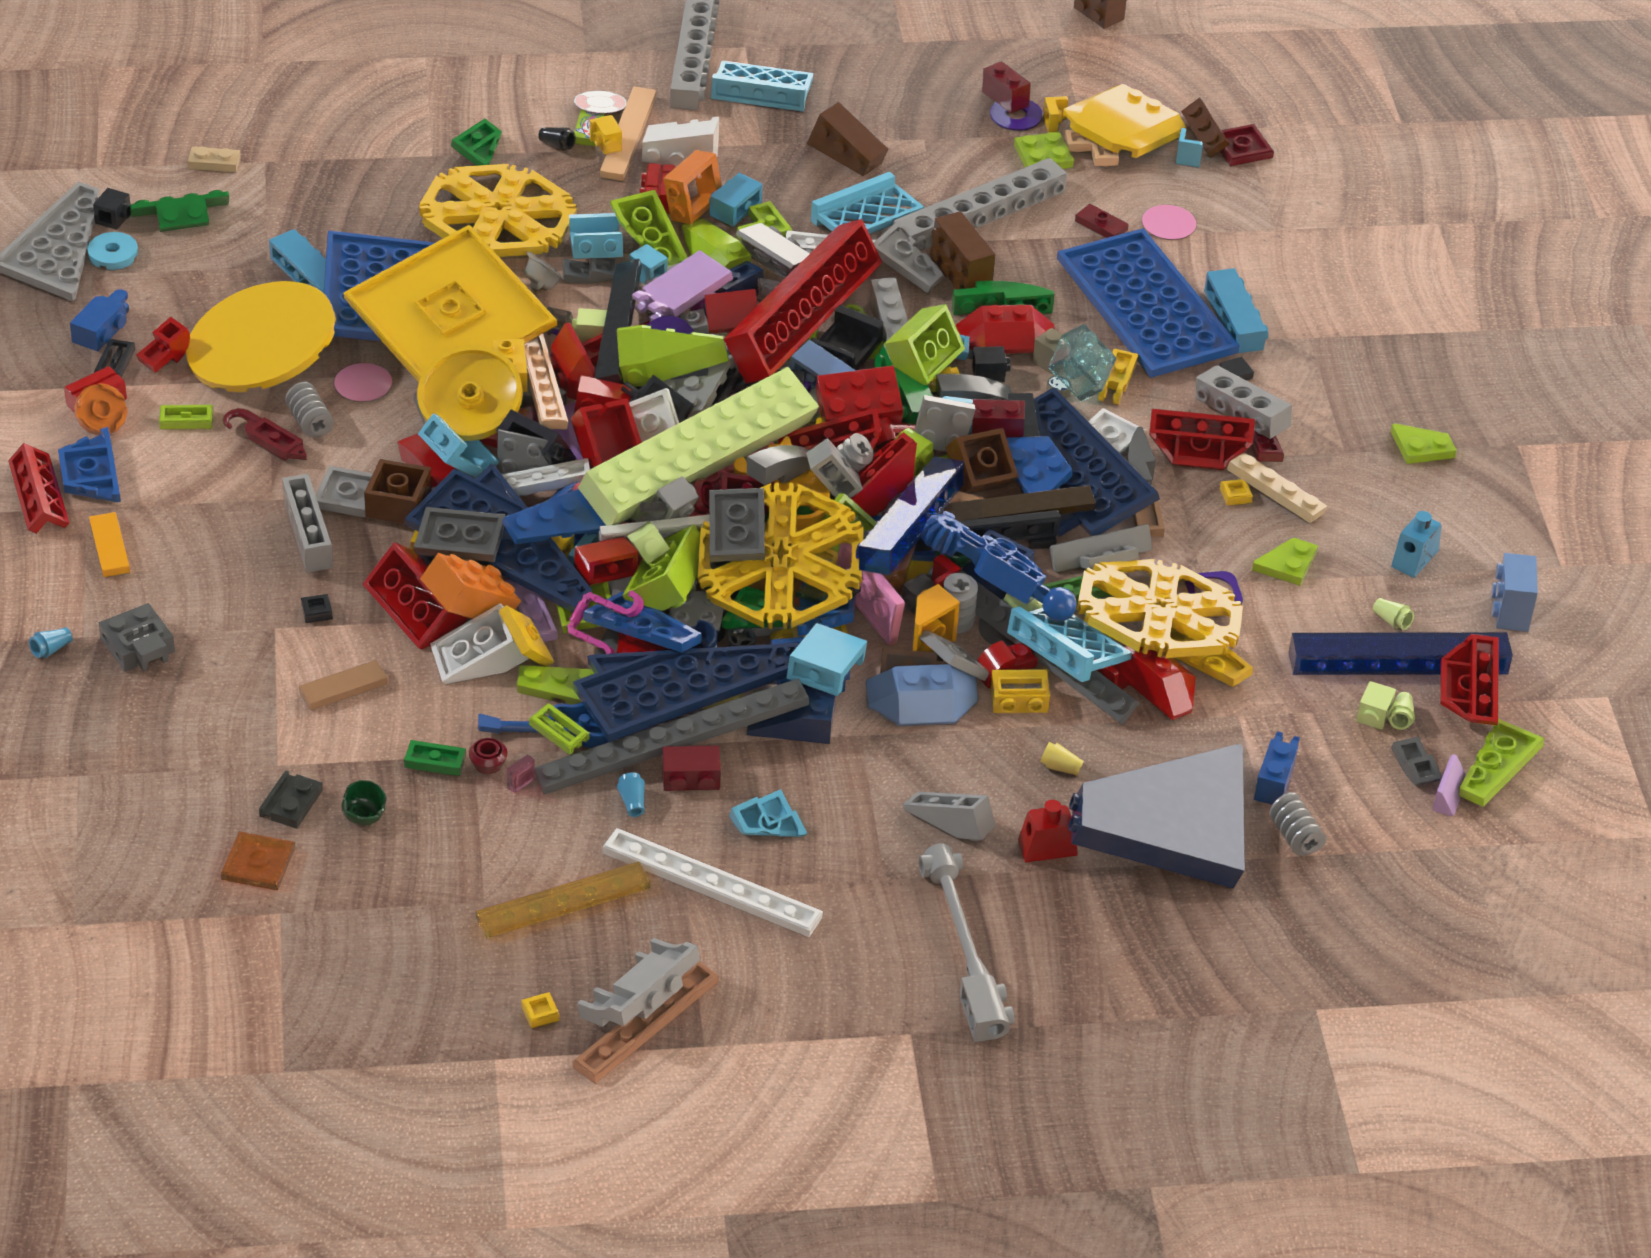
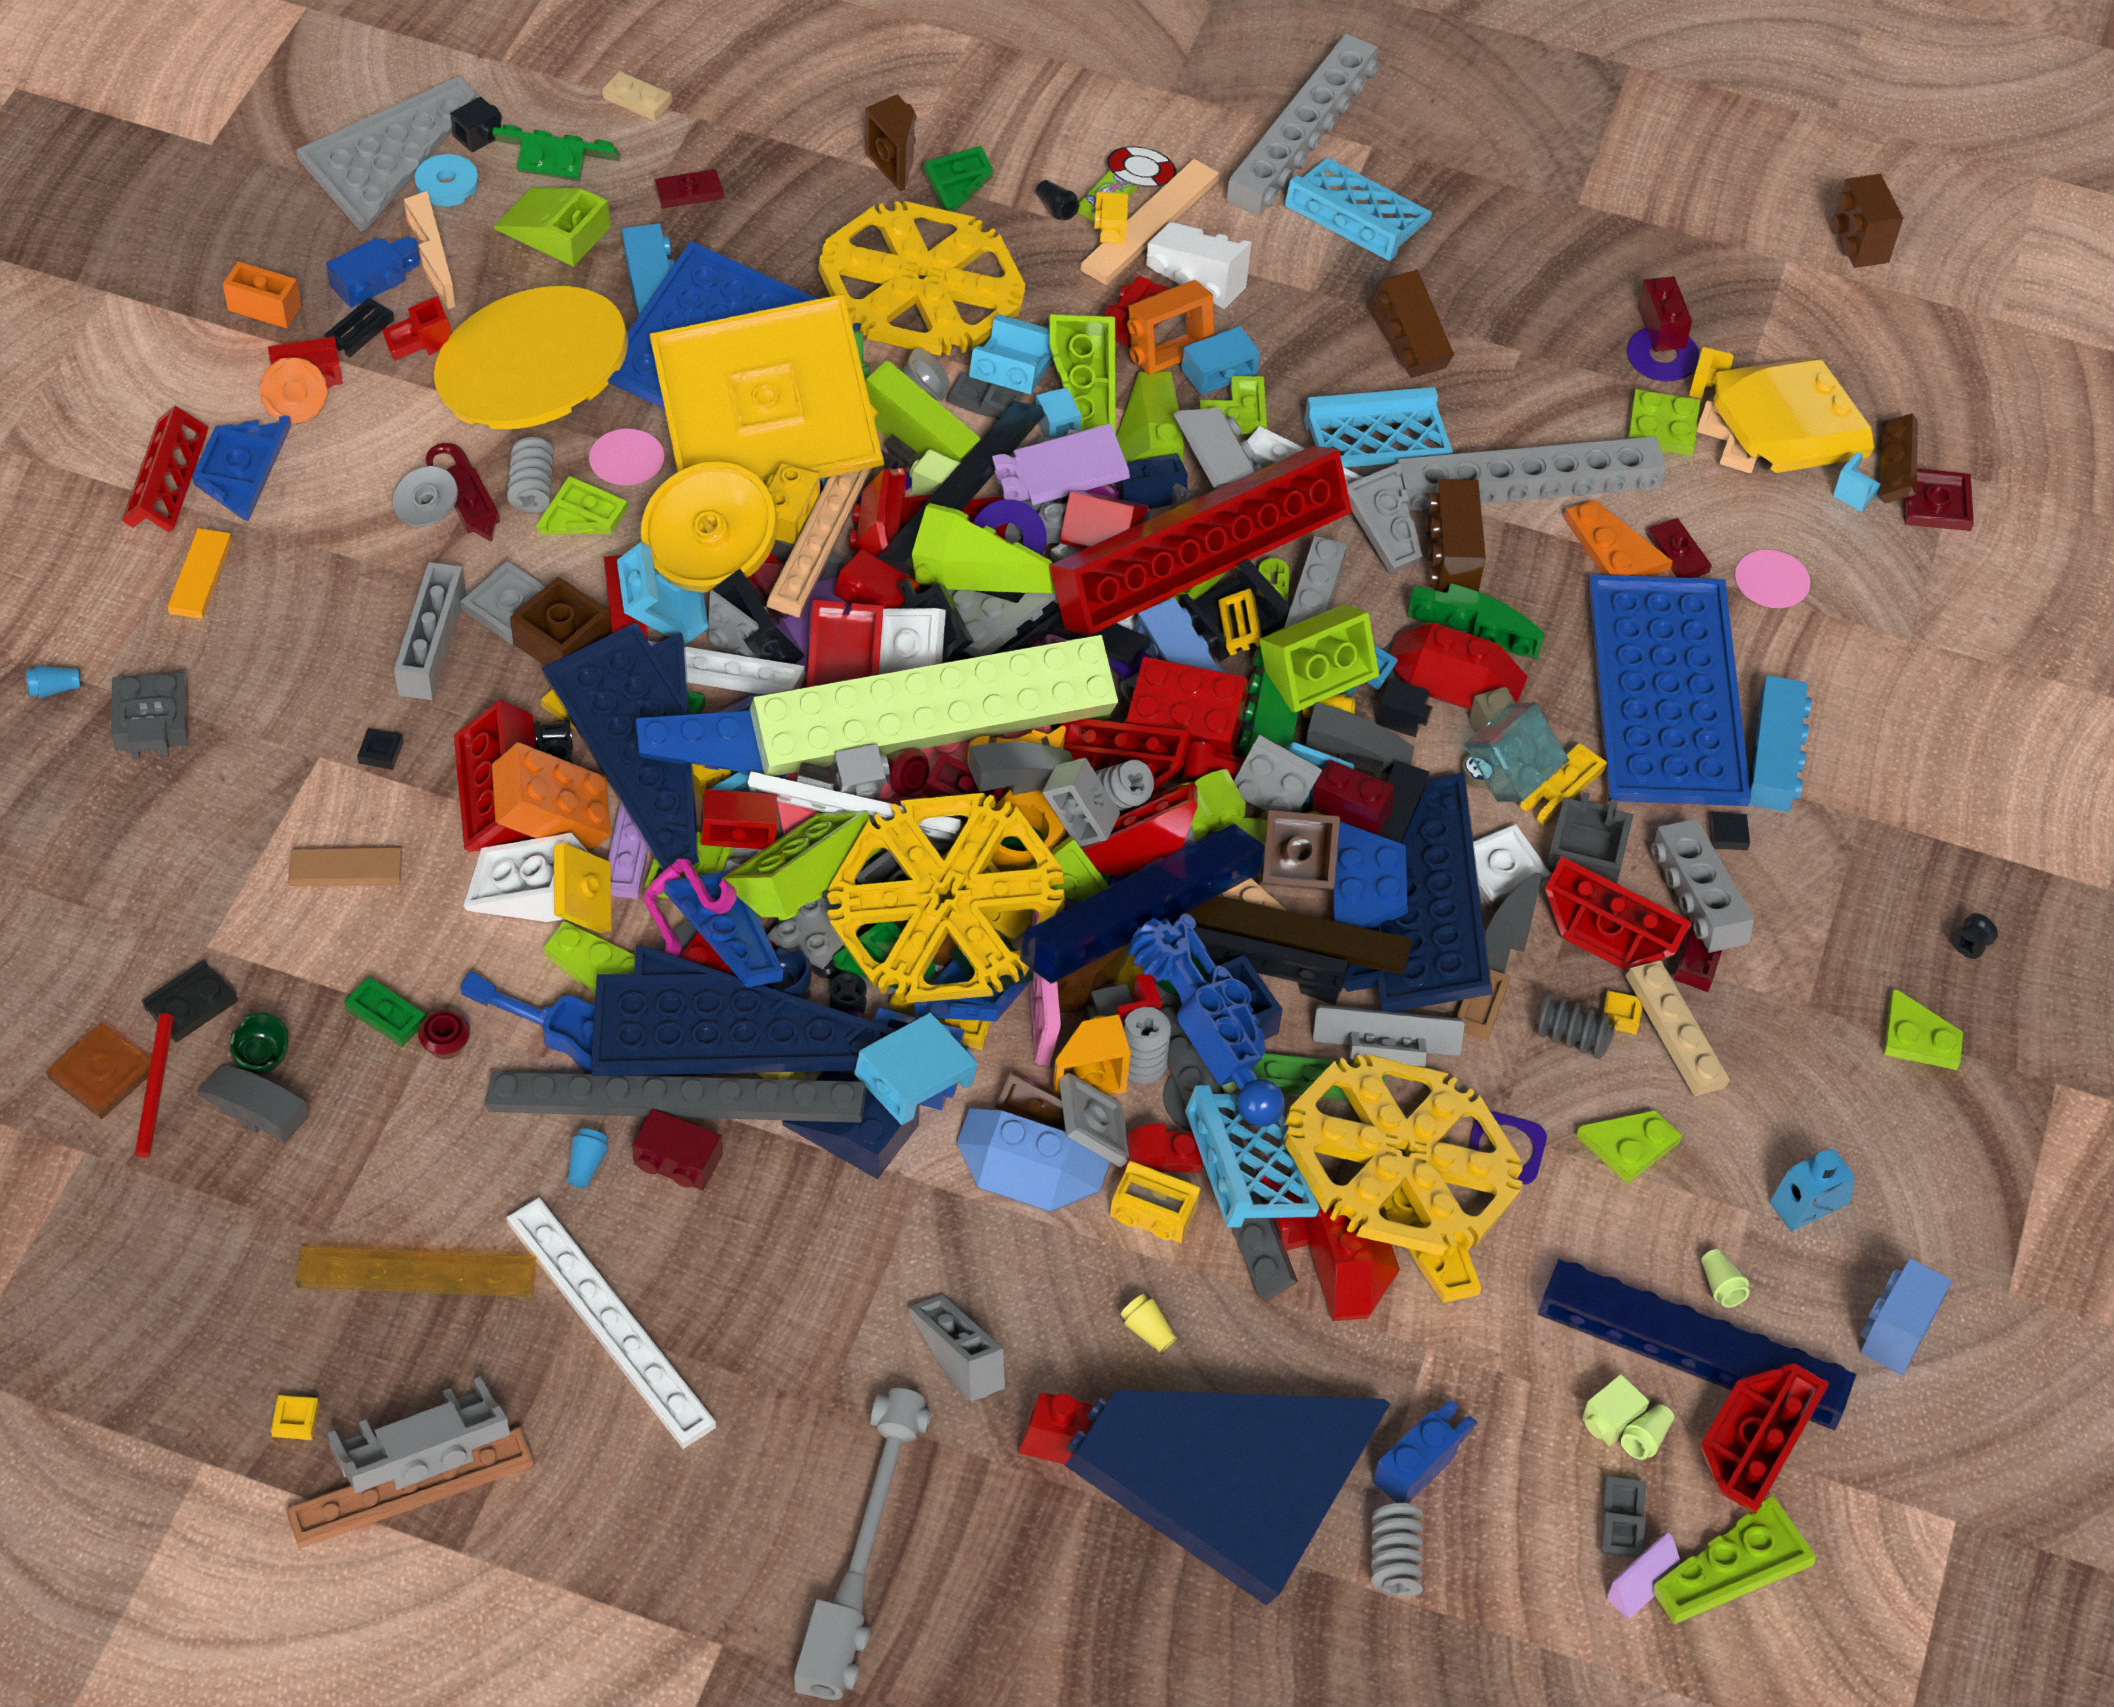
camera: 25 degrees right, 10 degrees up
lime tile [159,405,213,429] -> none
dark grey plate [414,507,505,562] -> none
clear pink tile [507,754,535,793] -> none
lime tile [529,703,590,755] -> none
yellowish green brick [627,521,670,564] -> none
dark grey plate [709,488,765,562] -> none
medium azure slope [729,789,807,837] -> none
none -> red bar [135,1013,174,1158]
none -> dark grey slope [197,1065,309,1144]
none -> orange brick [223,261,302,329]
none -> light grey dish [392,466,458,527]
none -> light nougat slope [404,191,455,309]
none -> lime slope [494,188,610,267]
none -> lime wing [536,476,629,535]
none -> dark red plate [654,169,723,209]
none -> reddish brown slope [865,94,916,191]
none -> lime slope [866,360,981,463]
none -> yellow tile [1218,589,1262,656]
none -> dark grey piece [1536,991,1619,1060]
none -> dark grey piece [1546,792,1634,884]
none -> orange wing [1563,500,1673,577]
none -> black wheel [1951,913,1998,959]

